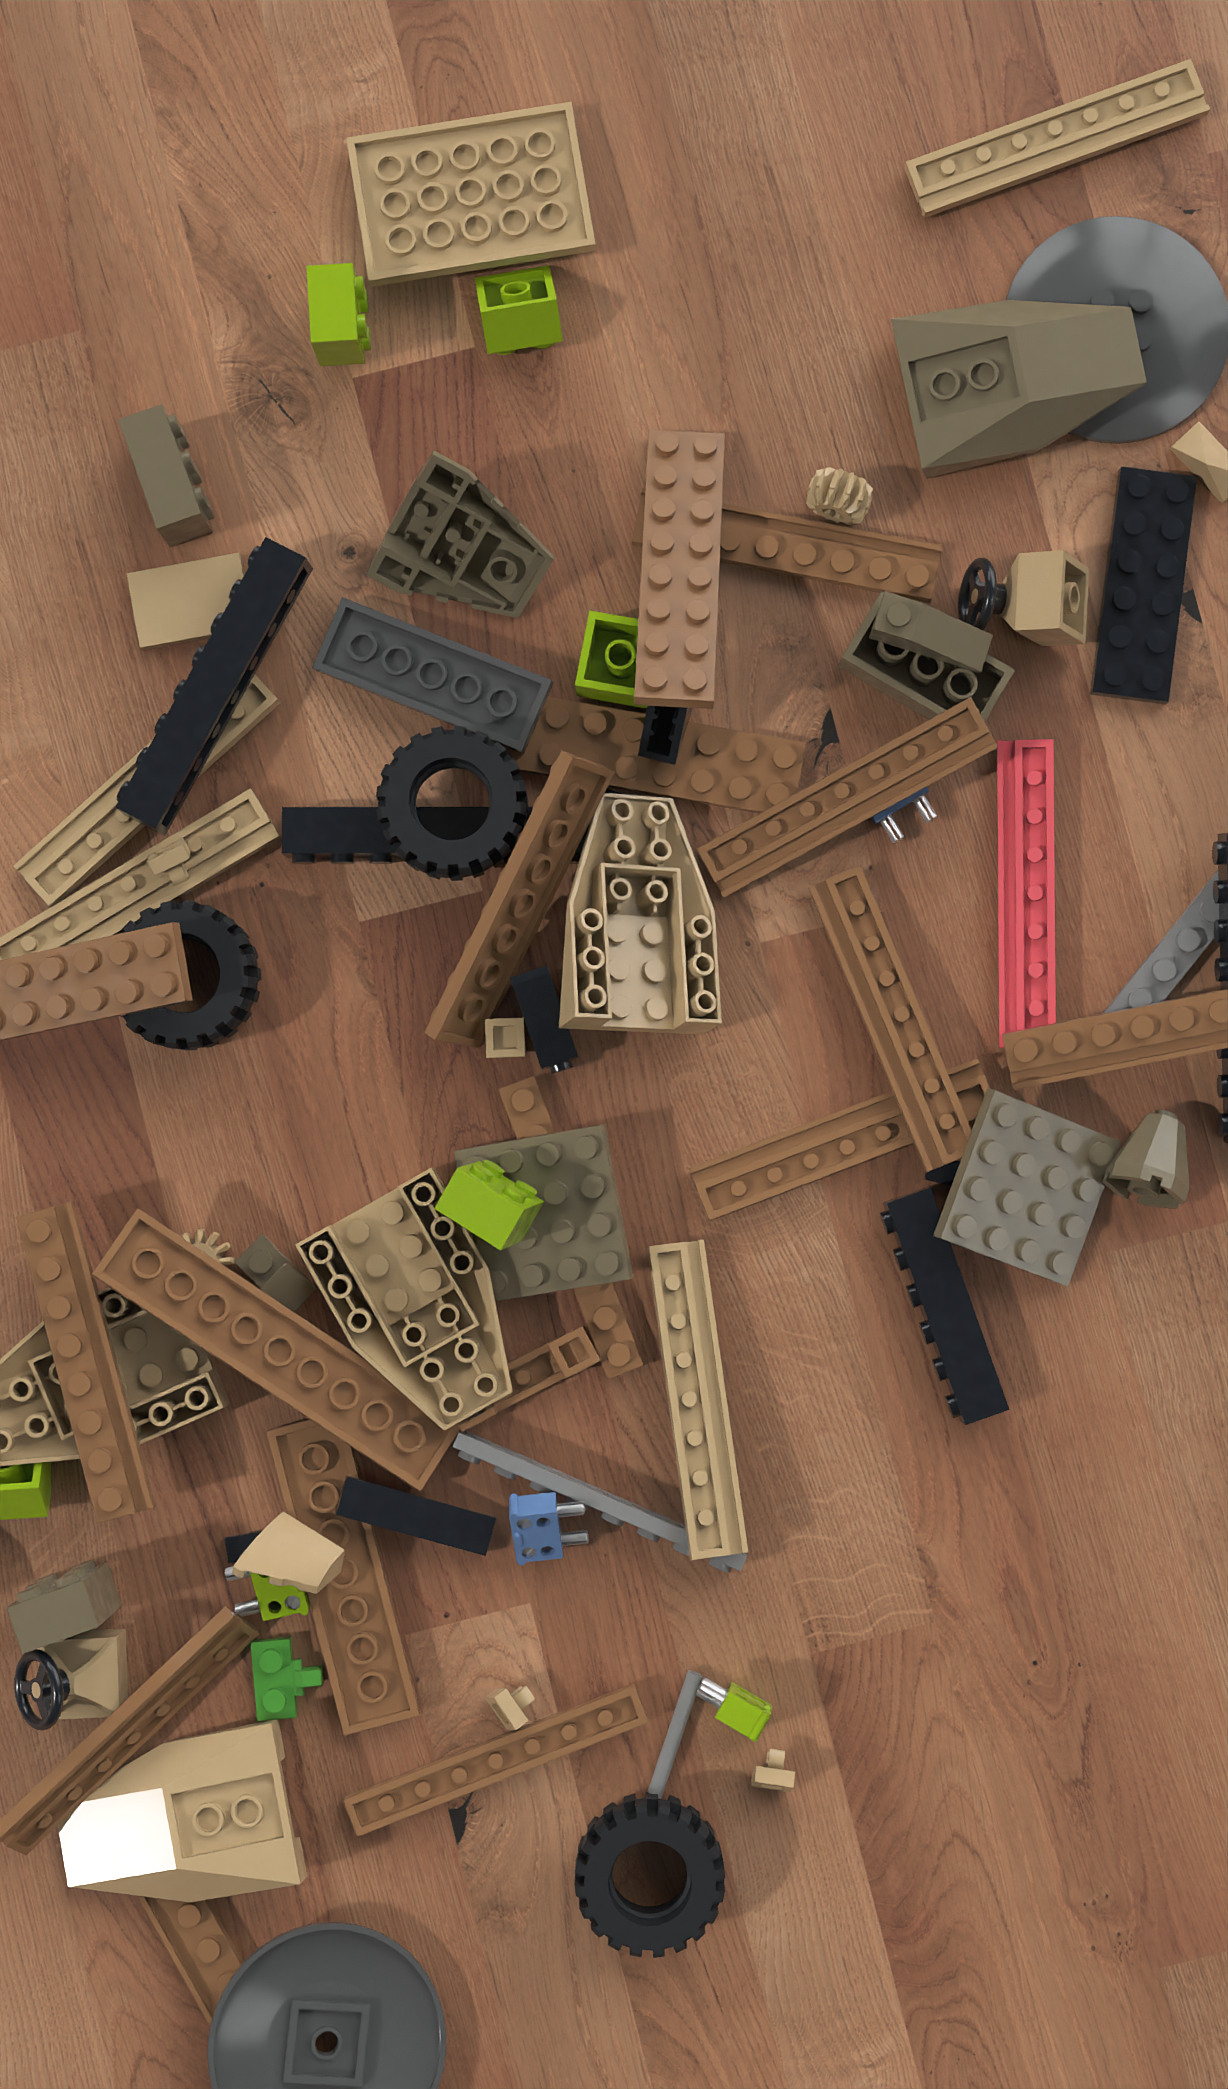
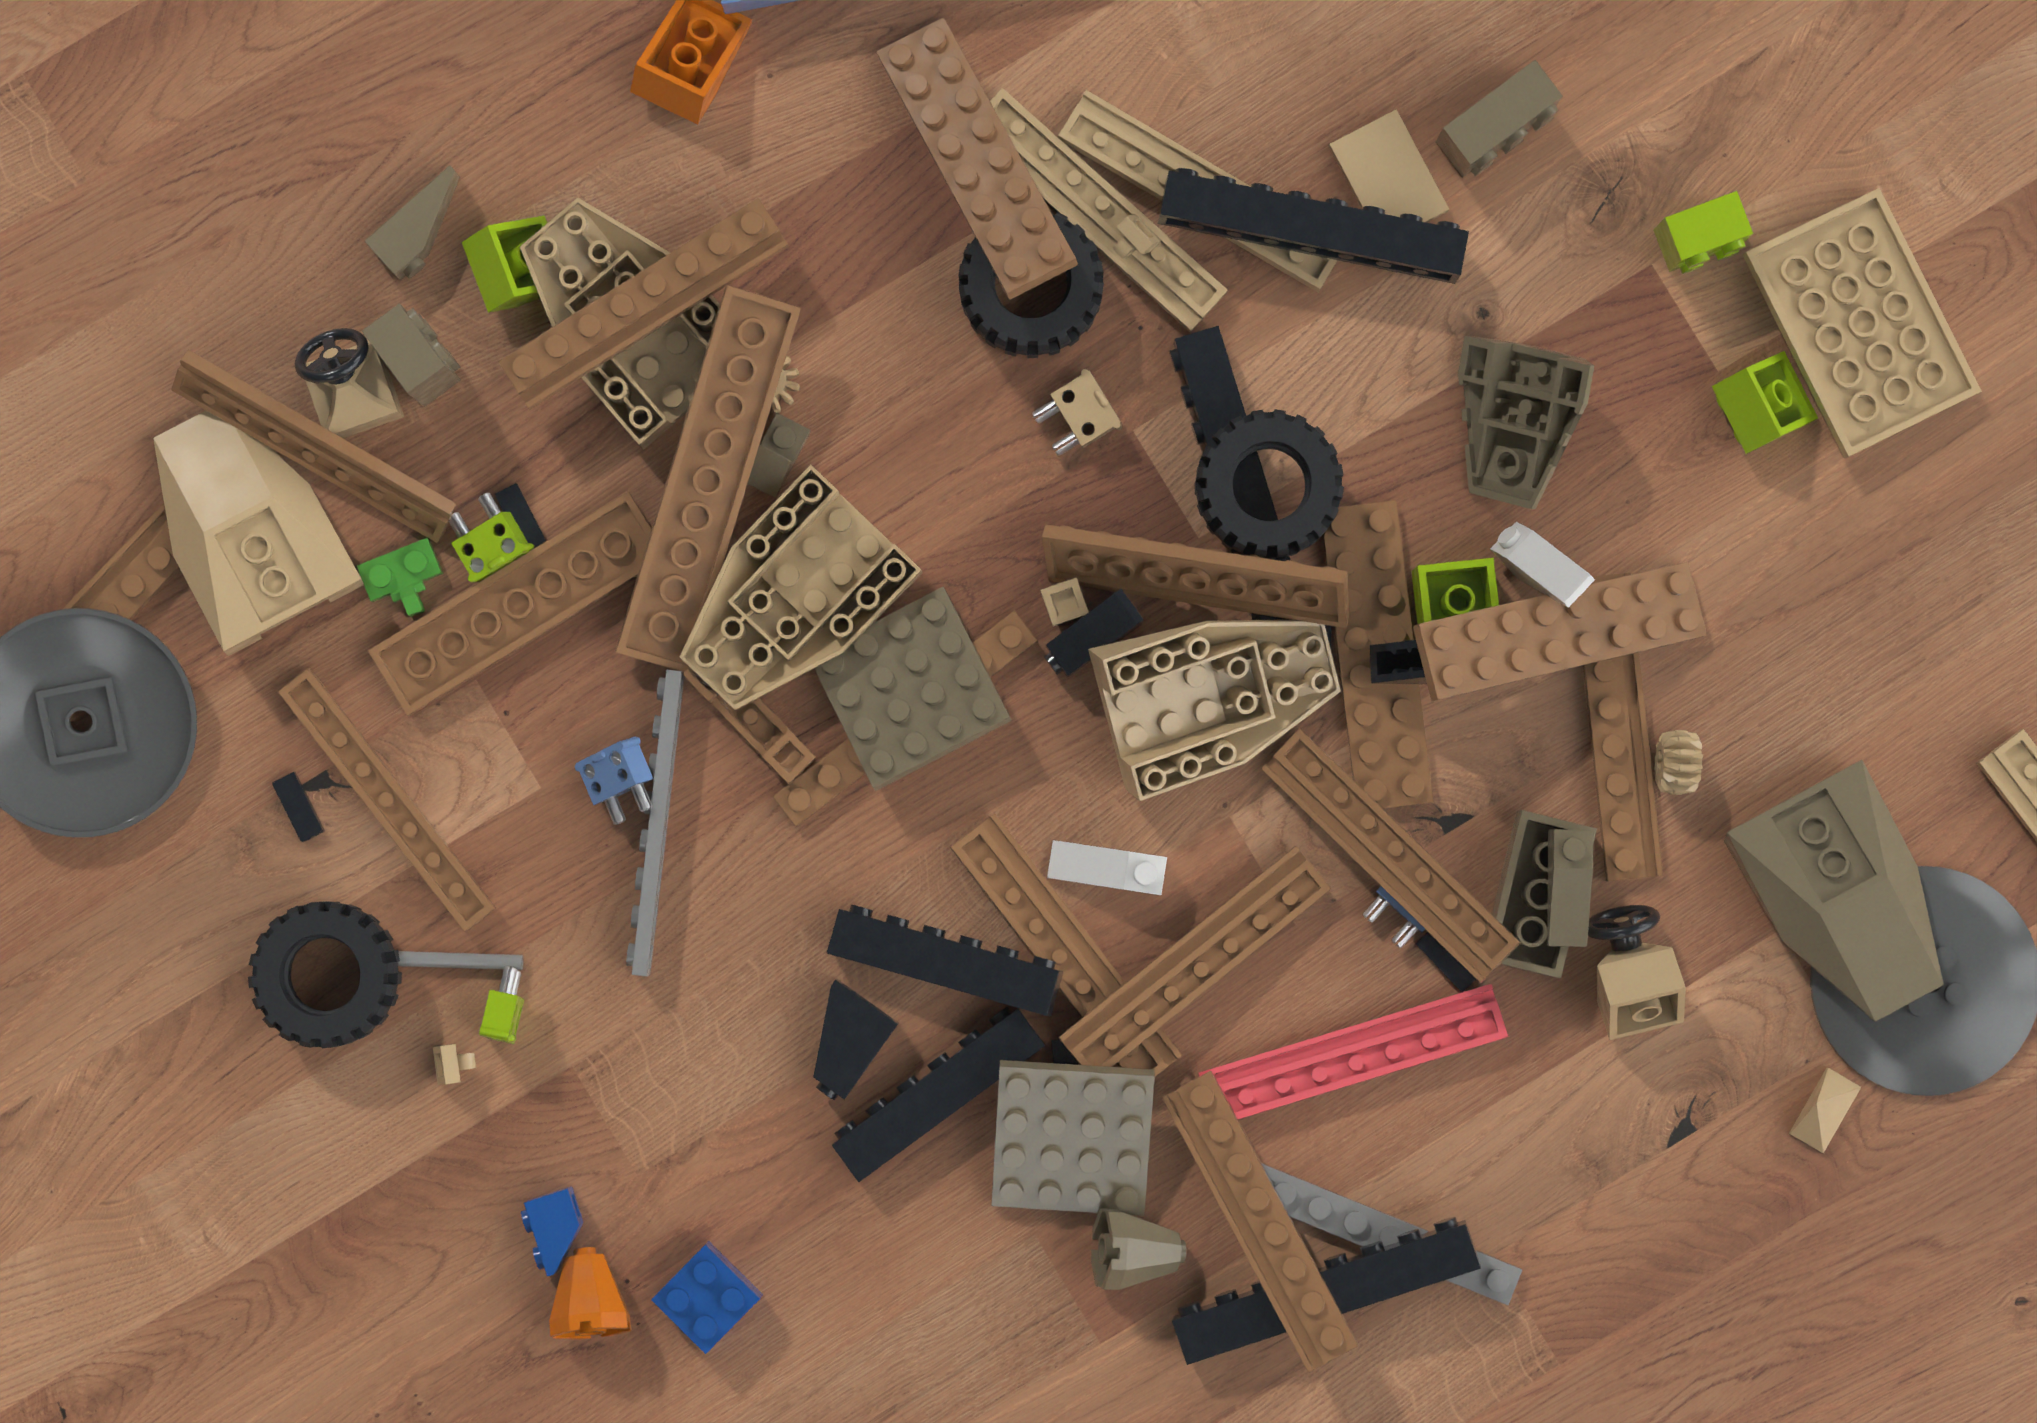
camera: 75 degrees right, 0 degrees up
tan slope [232,1512,345,1594] -> none
dark grey plate [312,597,554,754] -> none
black tile [335,1476,496,1556] -> none
lime brick [434,1160,544,1251] -> none
tan tile [485,1686,535,1730] -> none
tan plate [647,1240,748,1560] -> none
black plate [1090,466,1197,705] -> none
none -> black piece [272,772,325,842]
none -> blue slope [521,1186,584,1277]
none -> orange cone [549,1247,631,1340]
none -> blue brick [651,1241,763,1354]
none -> black slope [813,979,899,1101]
none -> black brick [827,904,1063,1016]
none -> tan piece [1032,369,1122,456]
none -> white slope [1047,840,1167,895]
none -> black piece [1415,932,1476,992]
none -> white slope [1490,522,1595,608]

